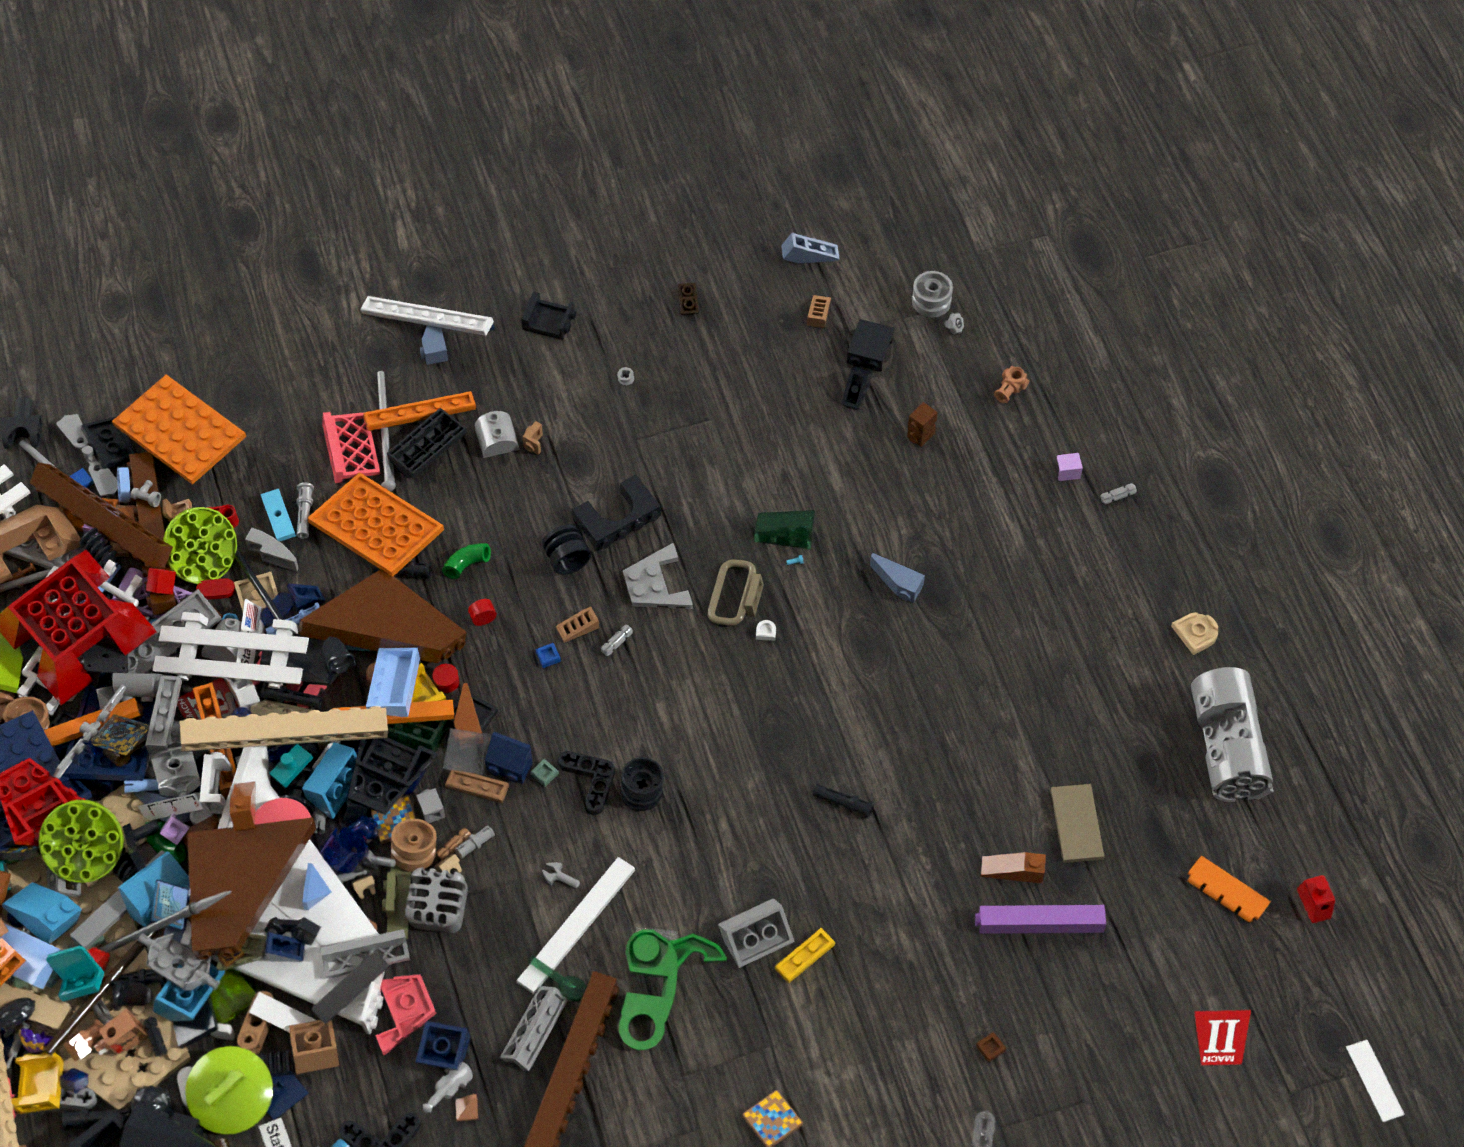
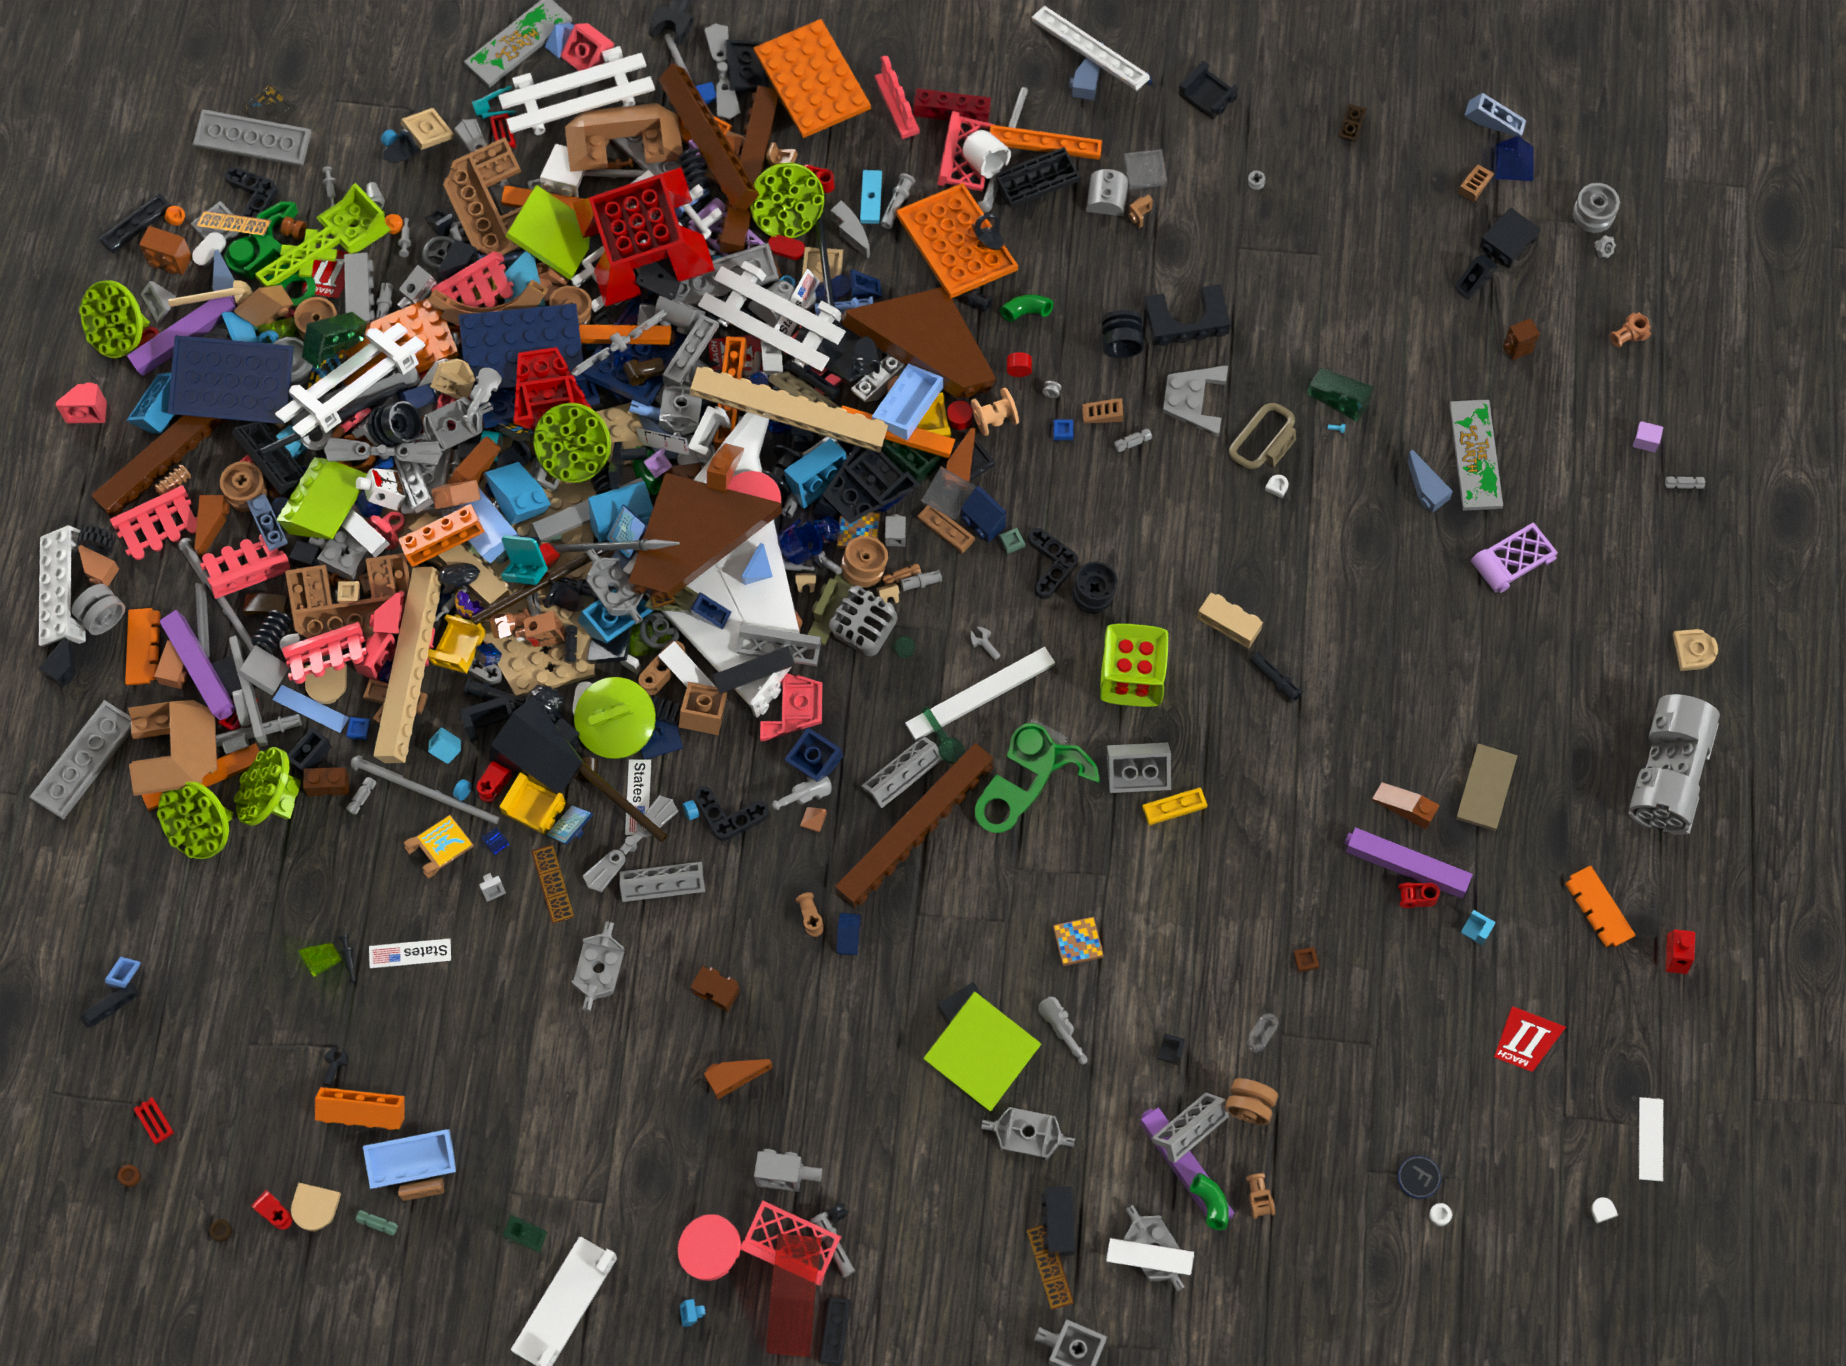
camera: 25 degrees right, 10 degrees up
clear smoke tile [91,714,149,756] -> none
light blue beam [117,467,130,502] -> none
light grey piece [131,480,161,507] -> none
red panel [146,568,176,594] -> none
black piece [264,917,321,946] -> none
teal tile [269,744,313,788] -> none
none -> black piece [497,436,536,468]
none -> dark grey piece [640,612,680,649]
none -> white slope [851,355,906,402]
none -> coral fence [875,56,919,139]
none -> clear green tile [895,636,915,658]
none -> dark red brick [914,88,991,123]
none -> white cylinder [963,130,1011,179]
none -> black piece [971,213,1004,250]
none -> light nougat hose [971,388,1019,436]
none -> light grey bush [1042,381,1061,398]
none -> lime piece [1100,624,1168,707]
none -> clear tile [1124,149,1167,189]
none -> tan brick [1197,593,1263,649]
none -> red piece [1398,883,1440,908]
none -> light grey tile [1449,400,1503,511]
none -> medium azure panel [1461,910,1496,946]
none -> lavender piece [1471,522,1558,593]
none -> clear blue slope [1495,136,1534,181]

